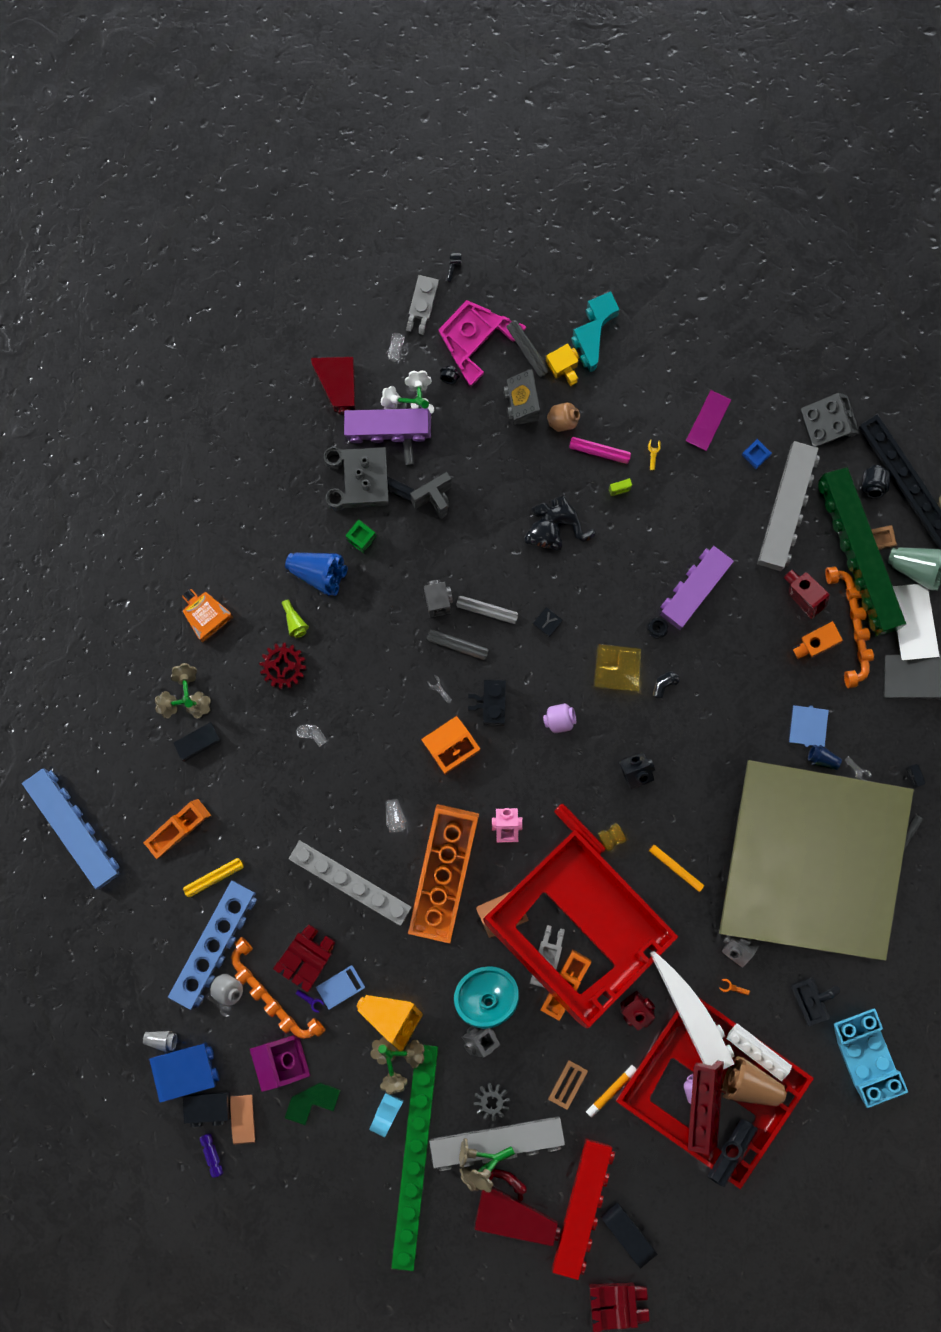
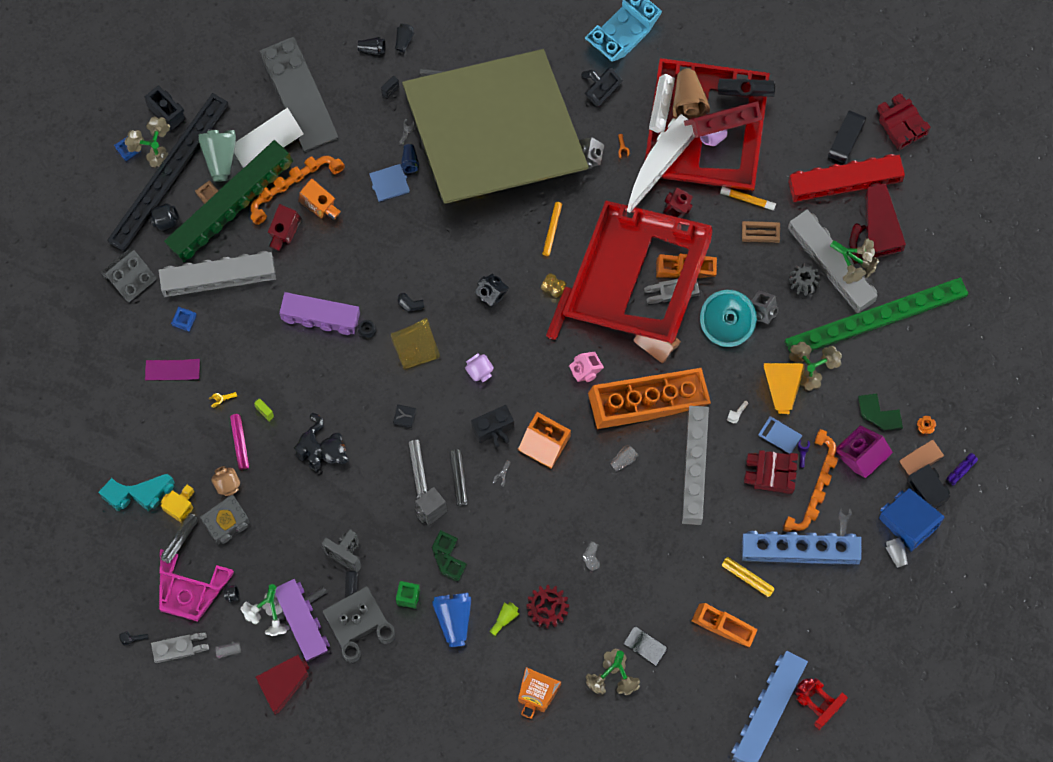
camera: 115 degrees left, 10 degrees down
light grey head [210,974,243,1006] -> none
medium azure leg [369,1092,404,1138] -> none
none -> dark green tile [432,530,467,582]
none -> white hand [727,401,749,424]
none -> red tile [794,678,848,730]
none -> orange plate [917,416,936,434]

